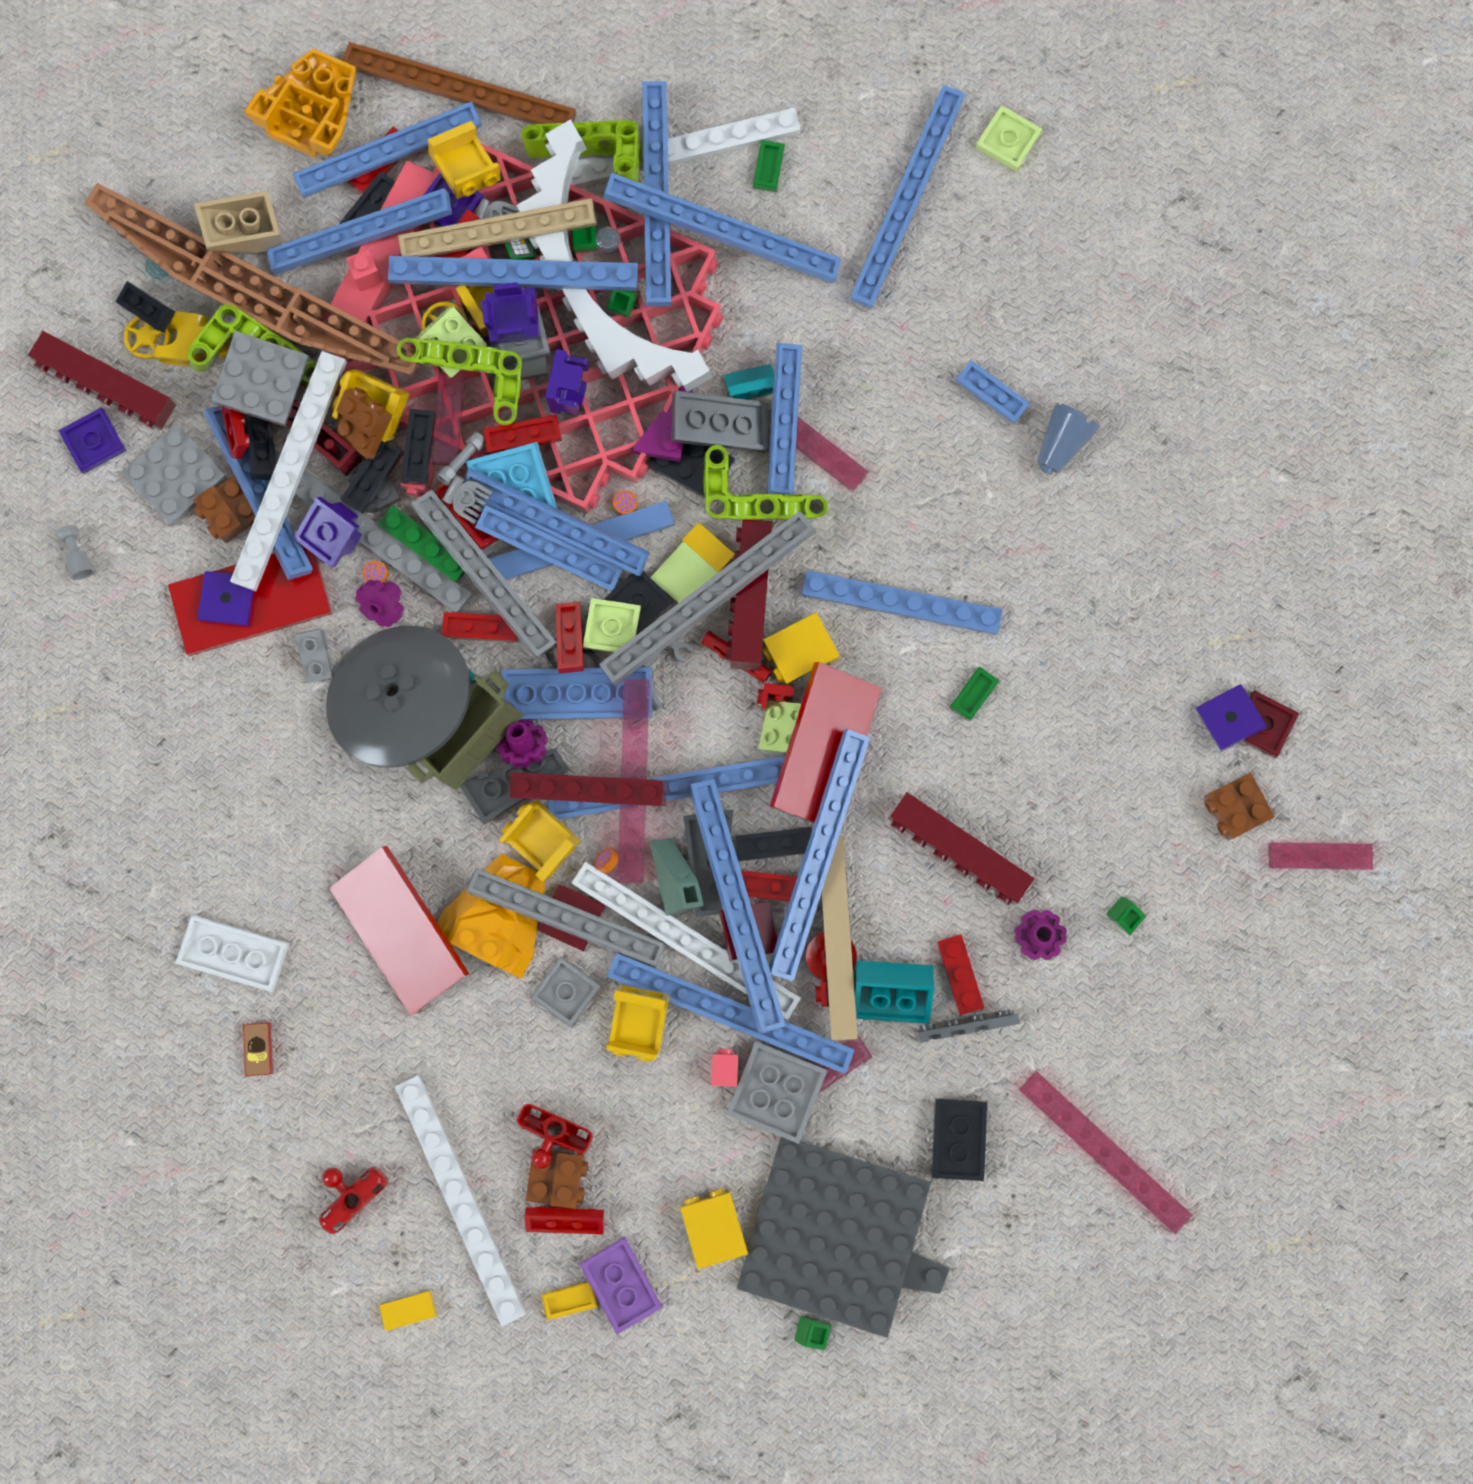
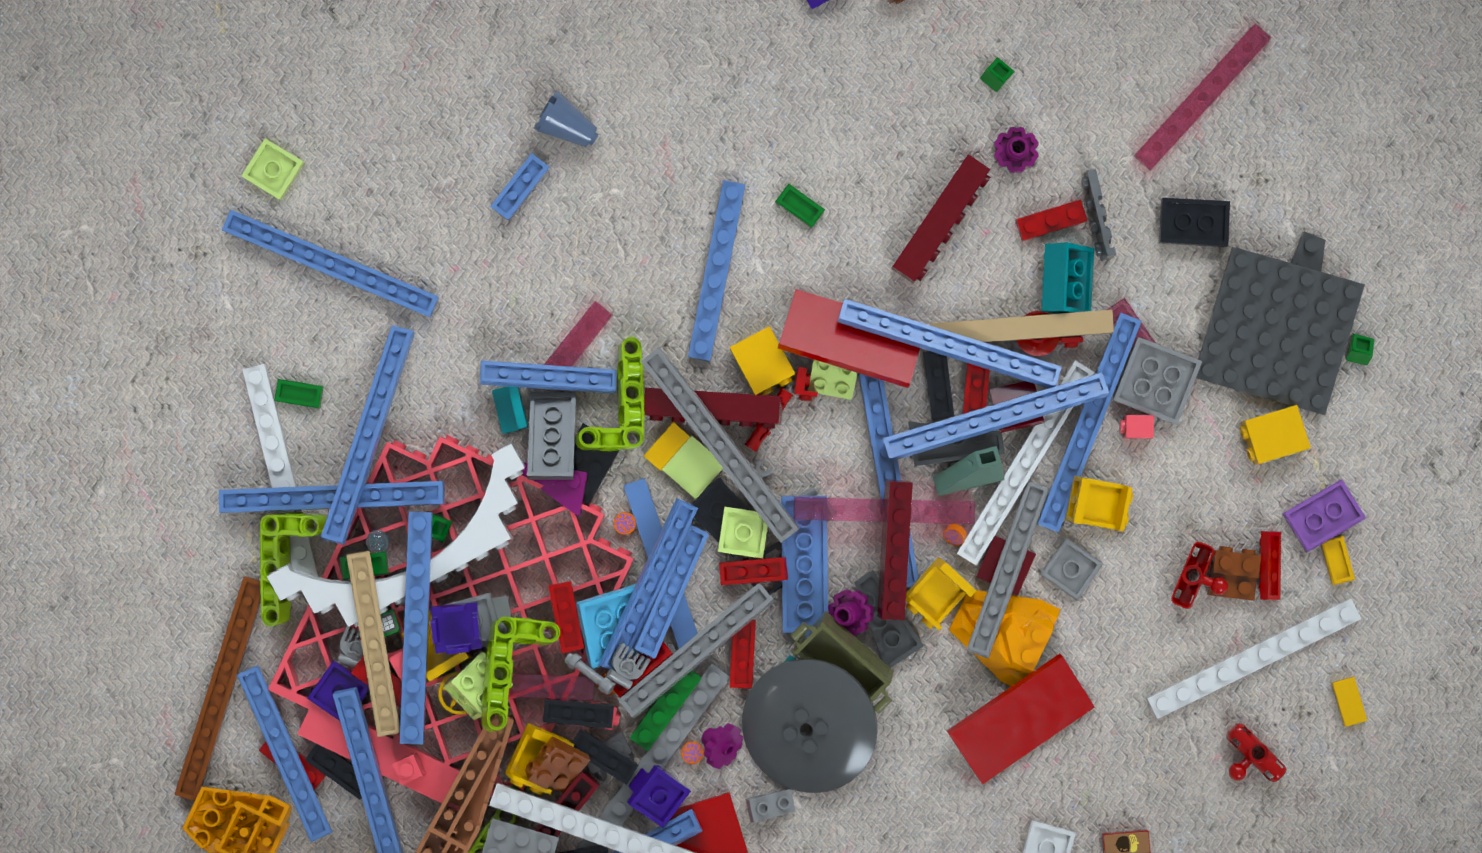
camera: 90 degrees left, 5 degrees up
yellow panel [428,121,500,199] -> none
dark purple panel [545,349,589,414] -> none

